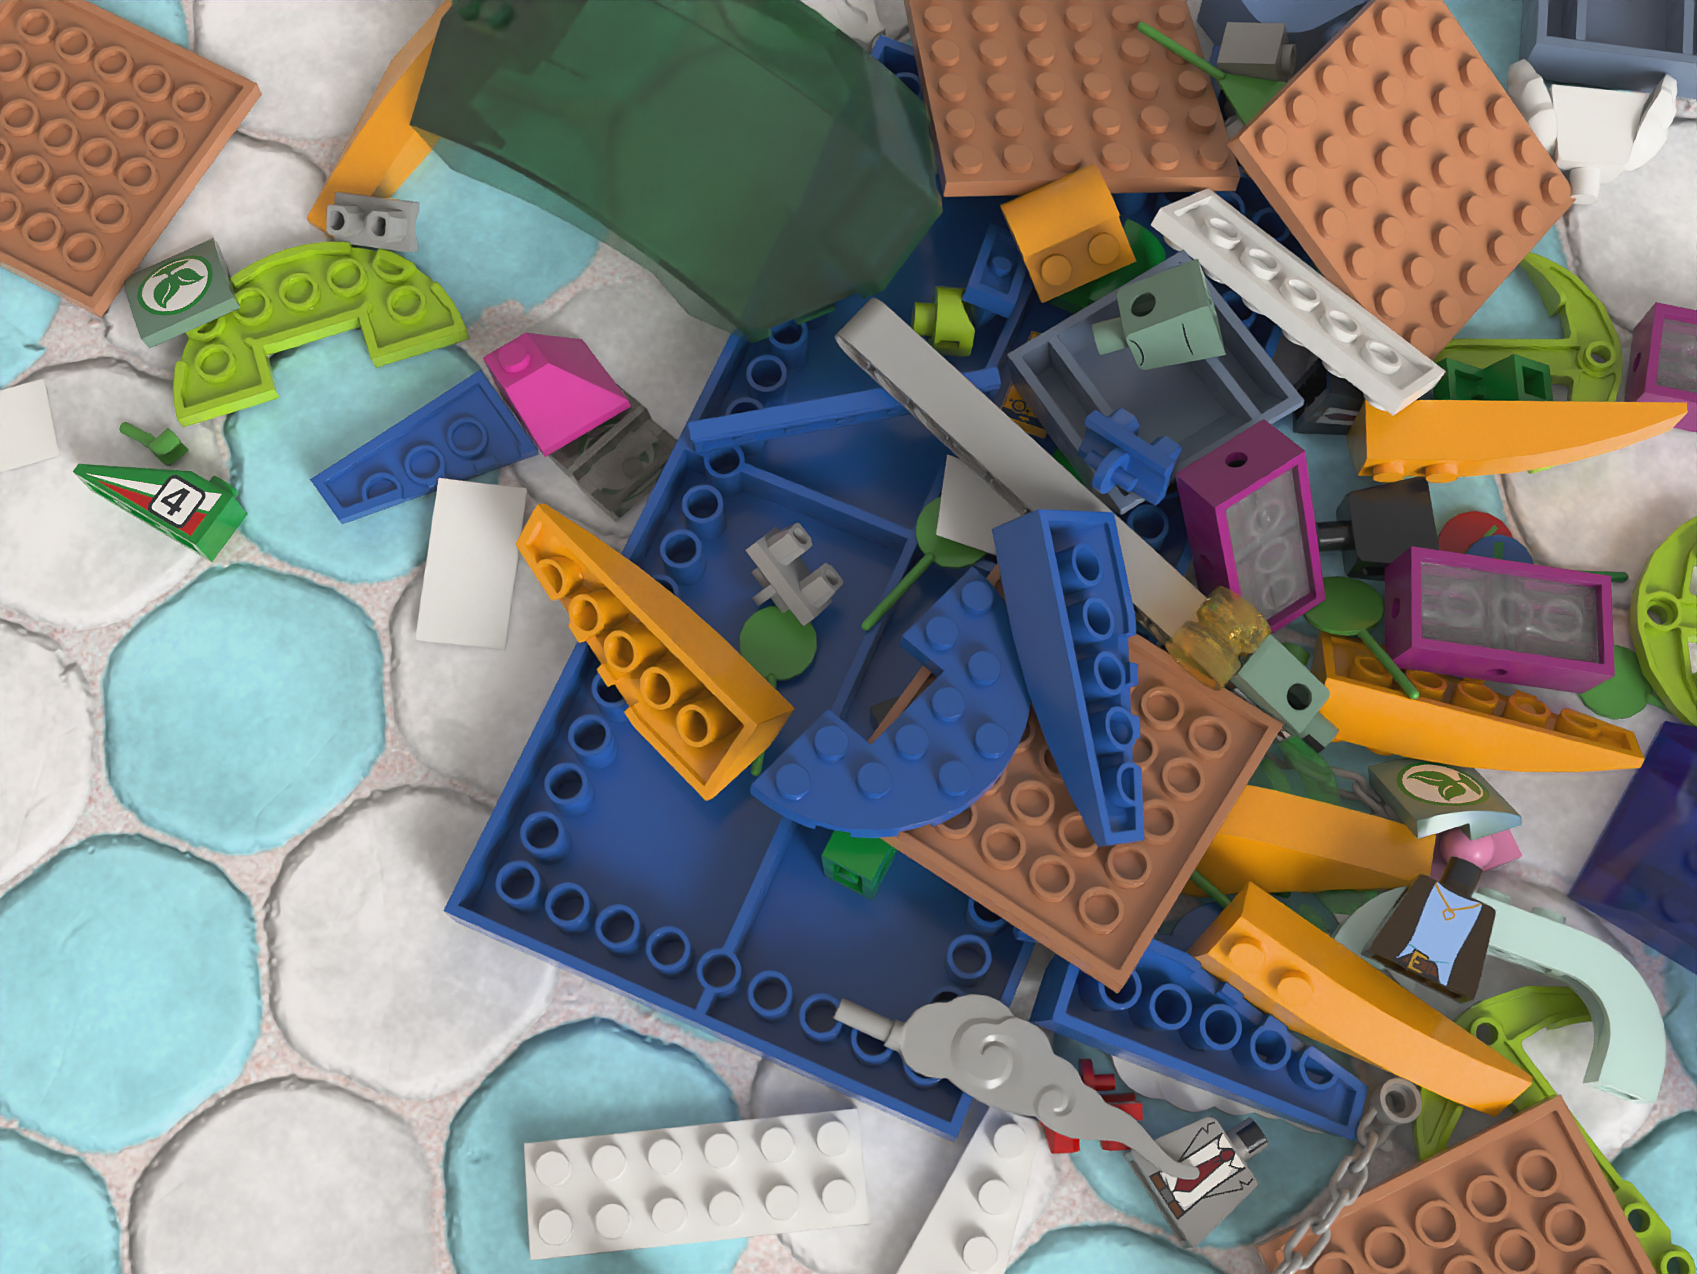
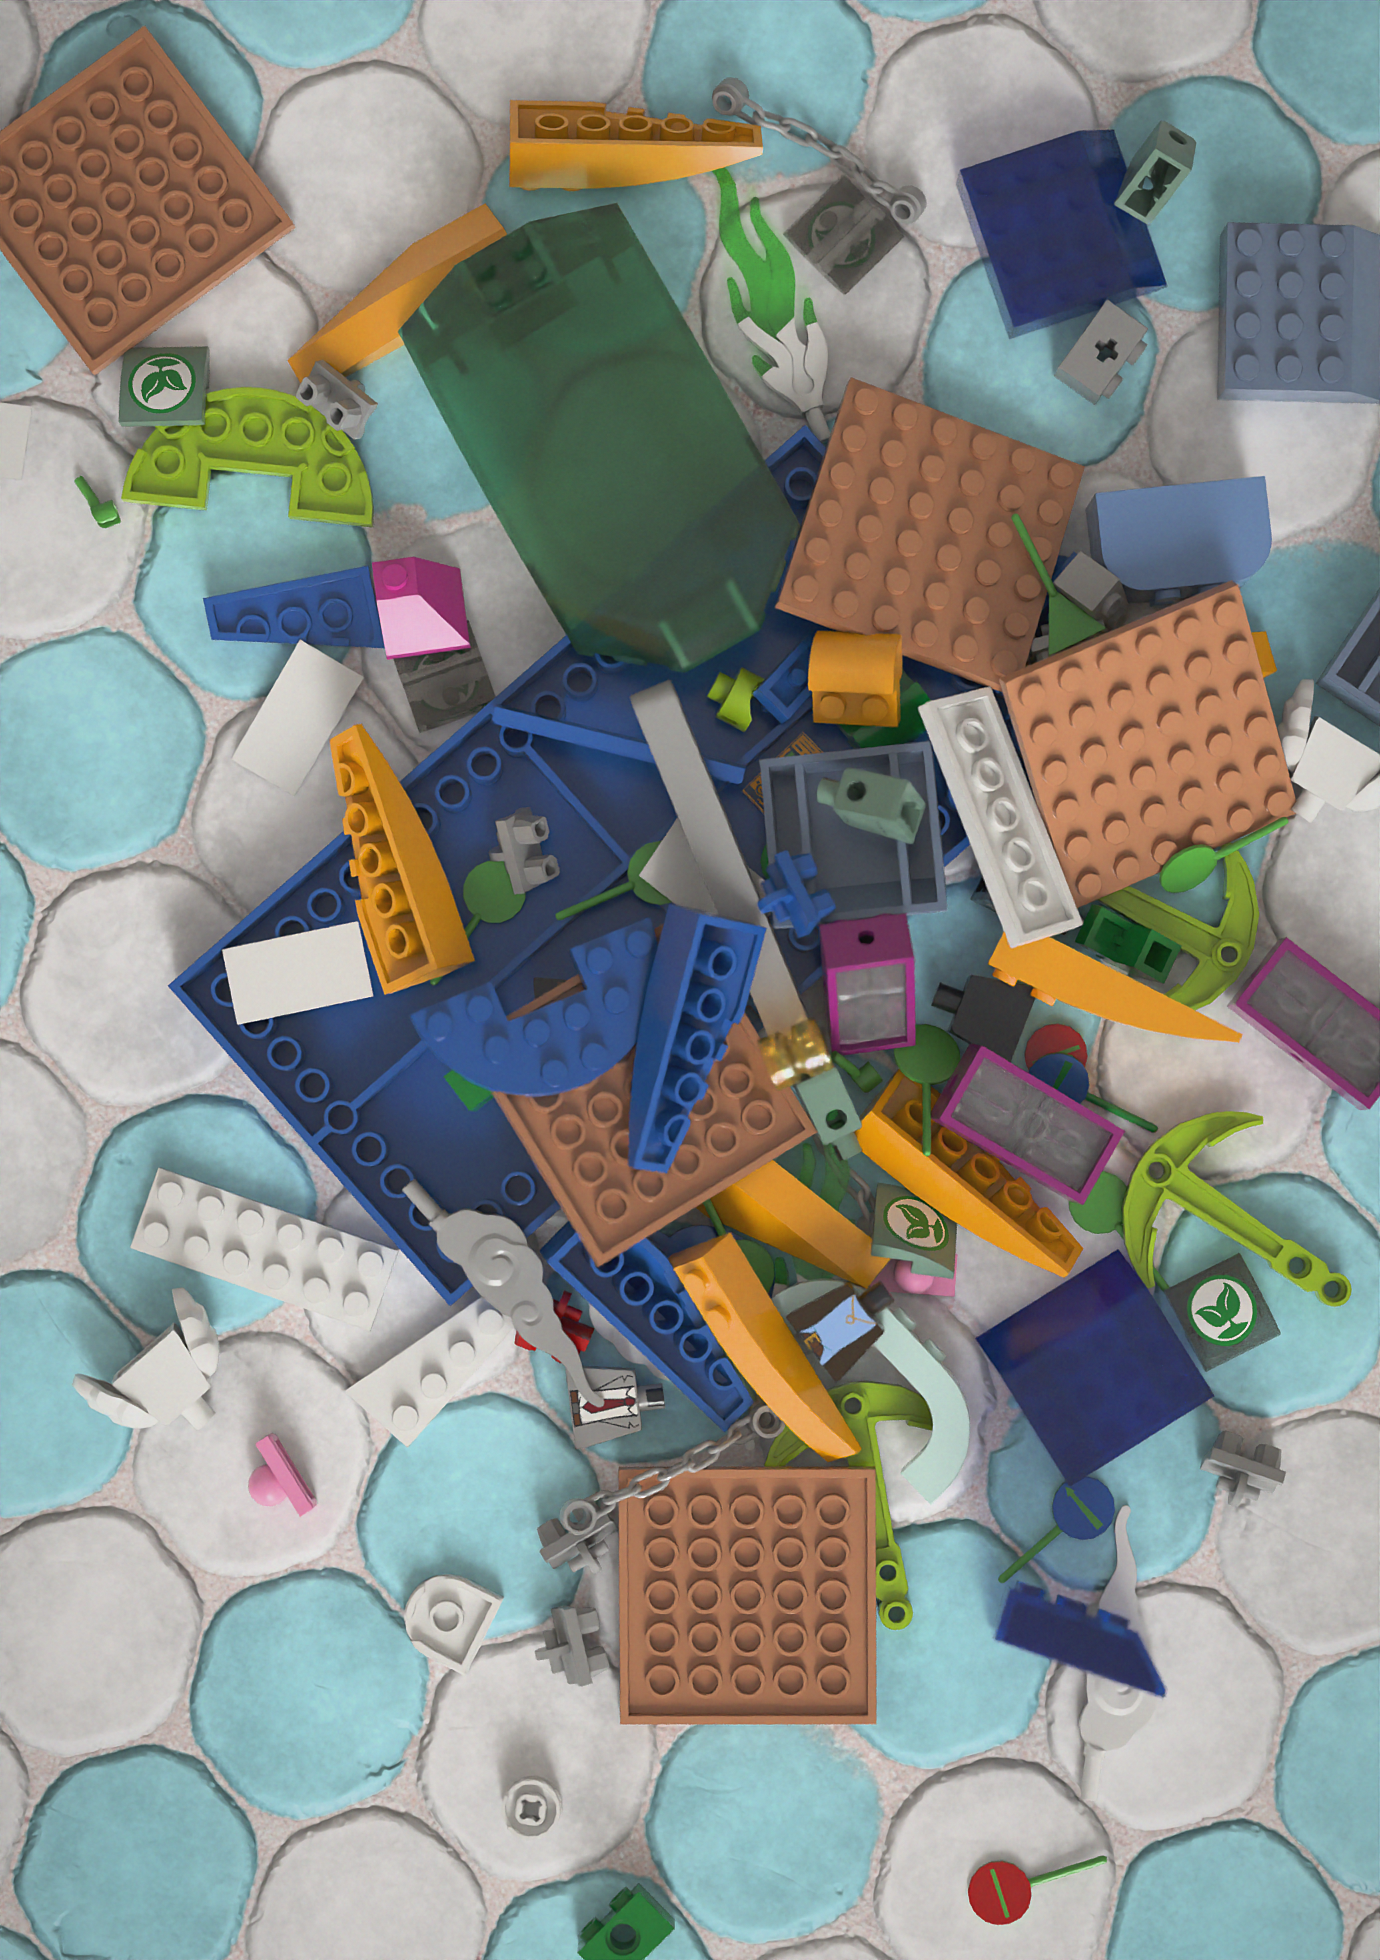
camera: 20 degrees right, 15 degrees up
green slope [73,464,247,562] -> none
none -> white sticker [222,921,373,1025]
none -> bright green piece [1159,817,1288,893]

